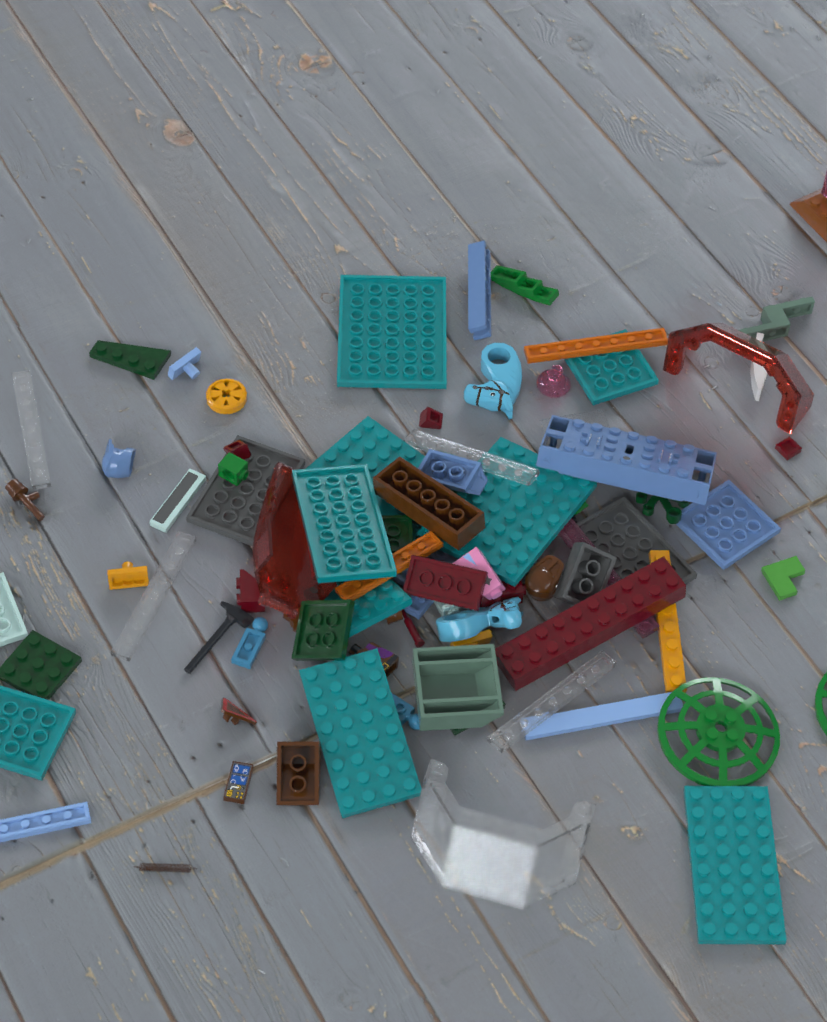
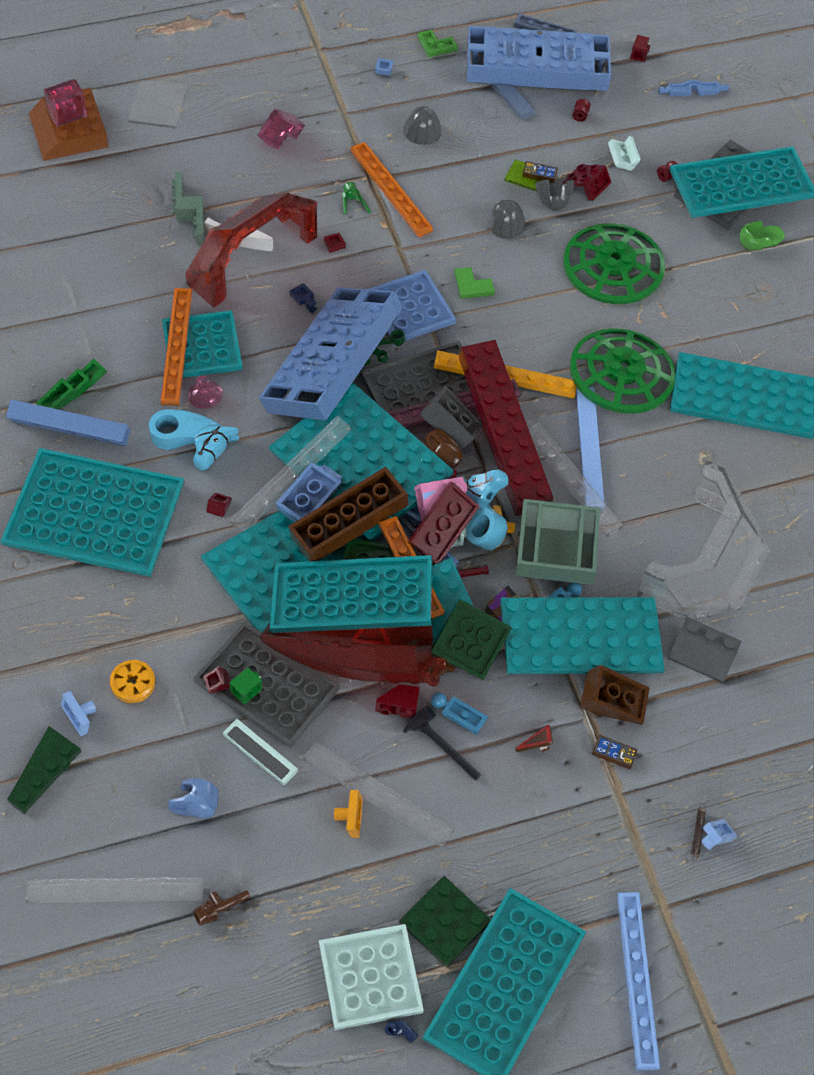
camera: 80 degrees left, 5 degrees up
none -> dark blue plate [289,283,317,313]
none -> dark grey slope [668,617,742,683]
none -> light blue tile [702,819,737,850]

